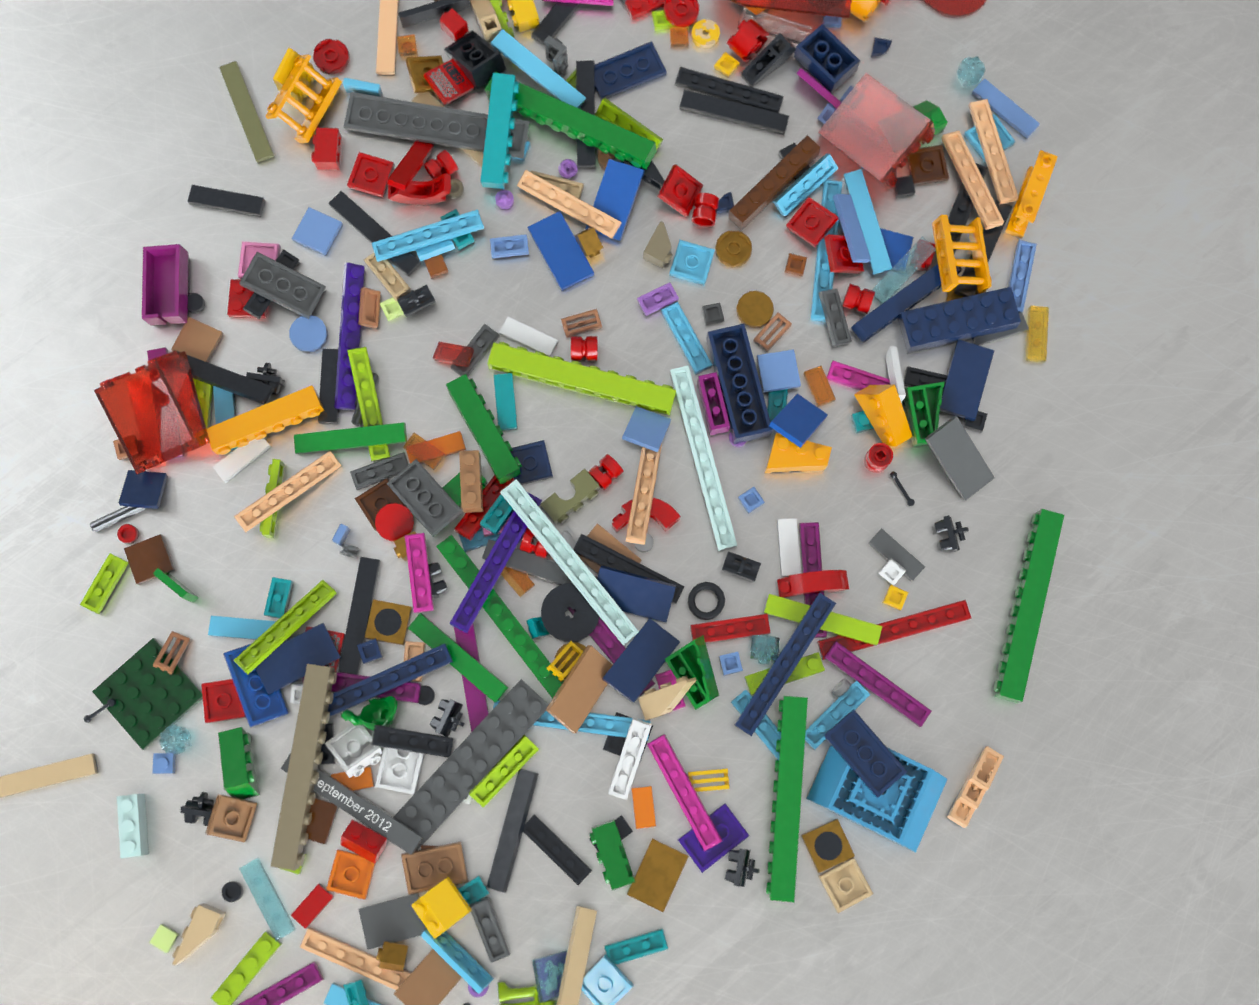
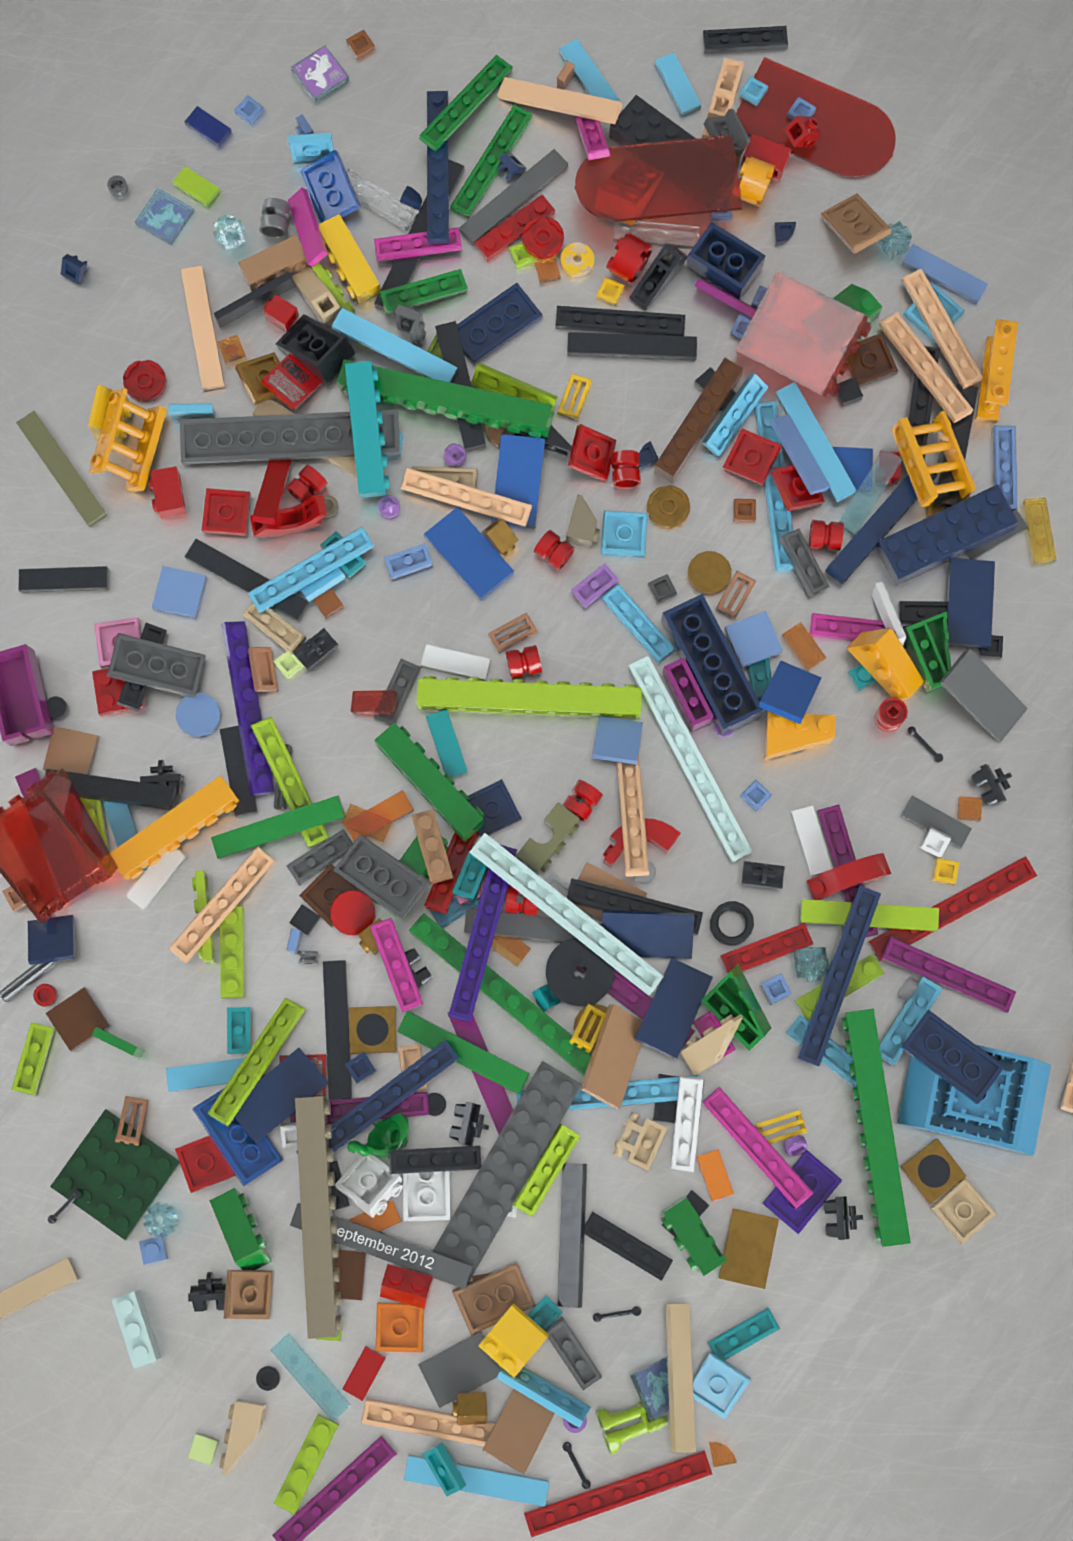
camera: 10 degrees left, 0 degrees up
none -> lime plate [220,906,245,999]
none -> black tile [289,904,321,936]
none -> green plate [379,269,468,315]
none -> red wheel [533,530,575,571]
none -> yellow tile [557,373,592,421]
none -> black hinge [593,1306,641,1322]
none -> tan plate [613,1111,668,1171]
none -> medium lavender tile [783,1135,808,1156]
none -> medium nougat tile [821,193,891,254]
none -> clear orange tile [957,796,982,821]

